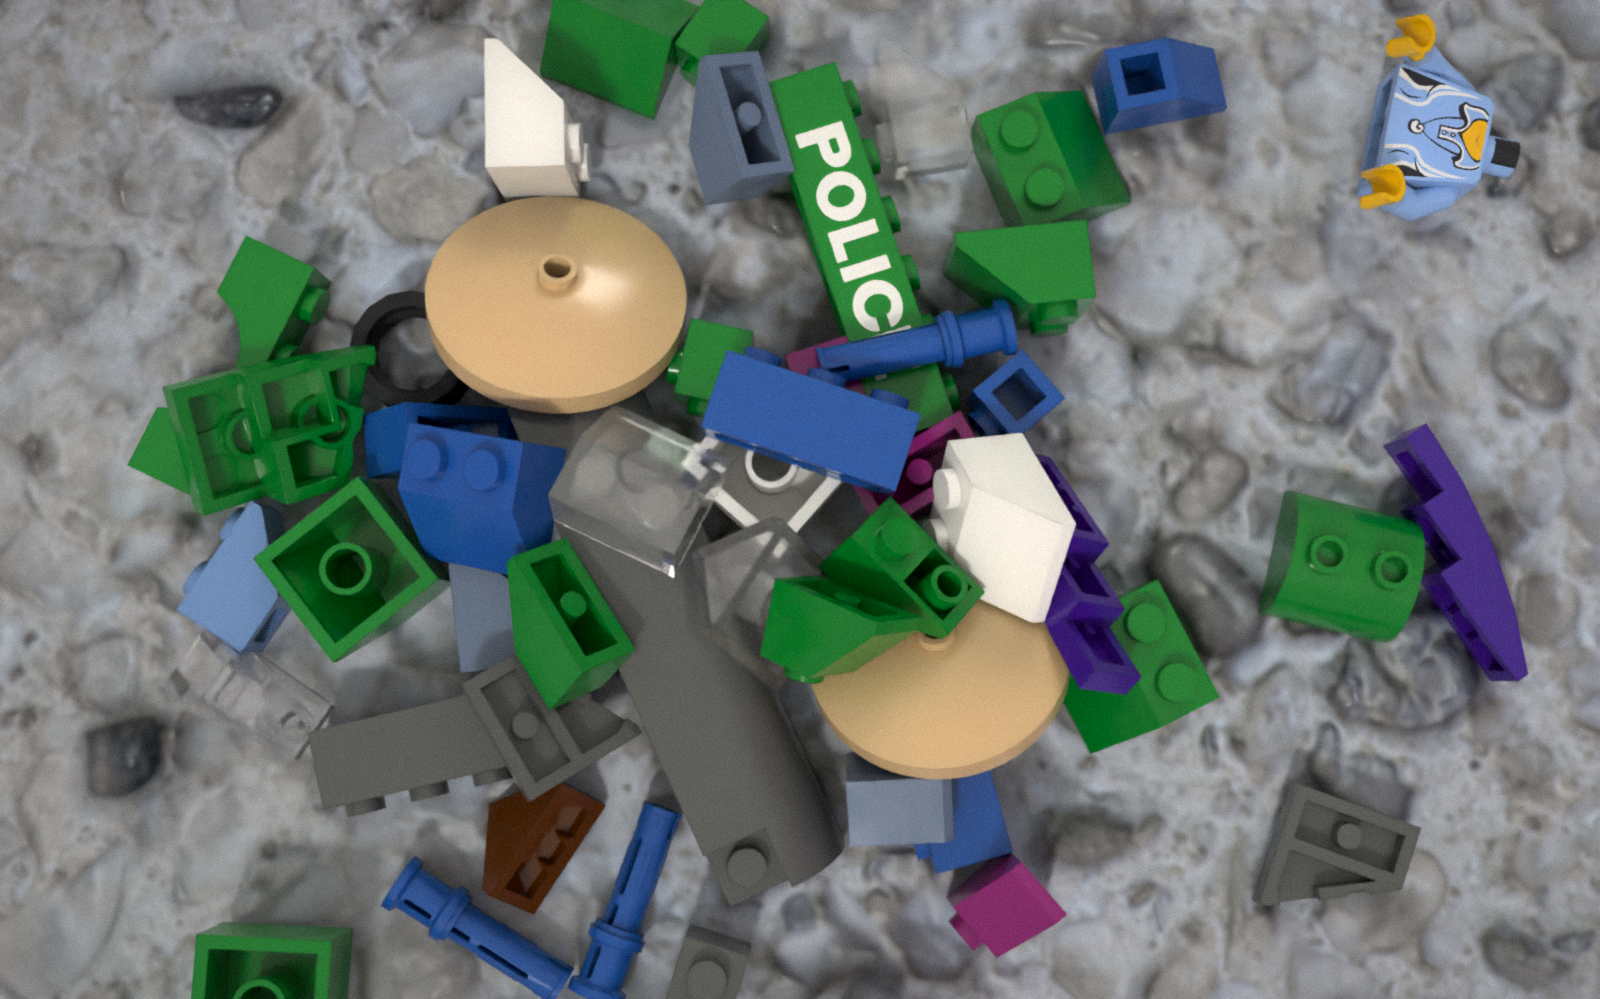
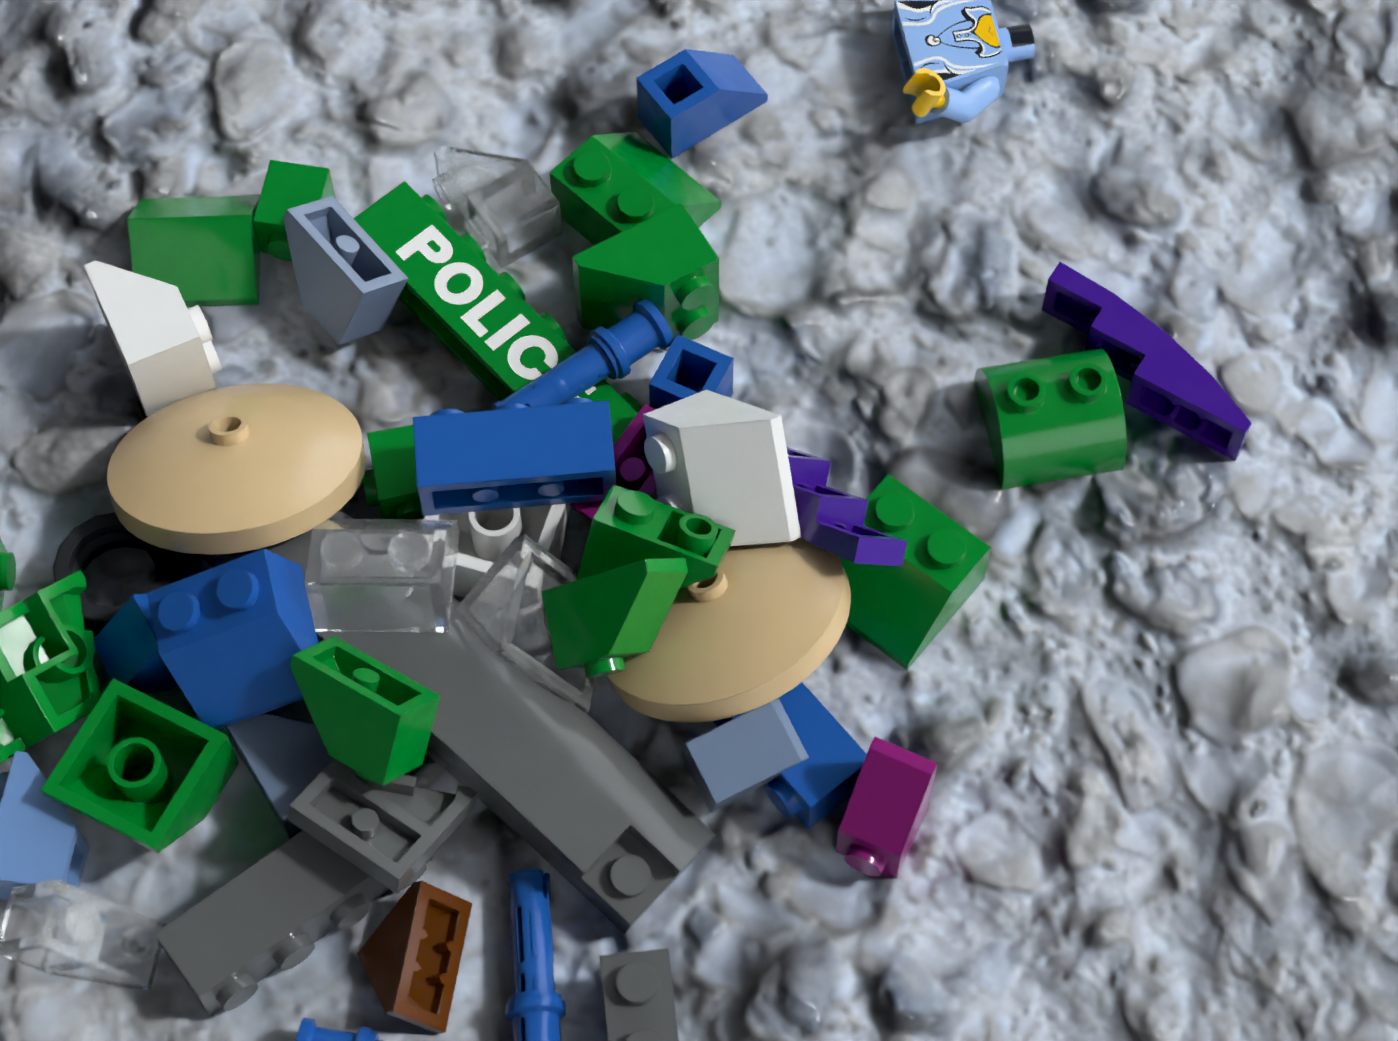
camera: 20 degrees left, 20 degrees down
dark grey wing [1252,782,1421,906] -> none

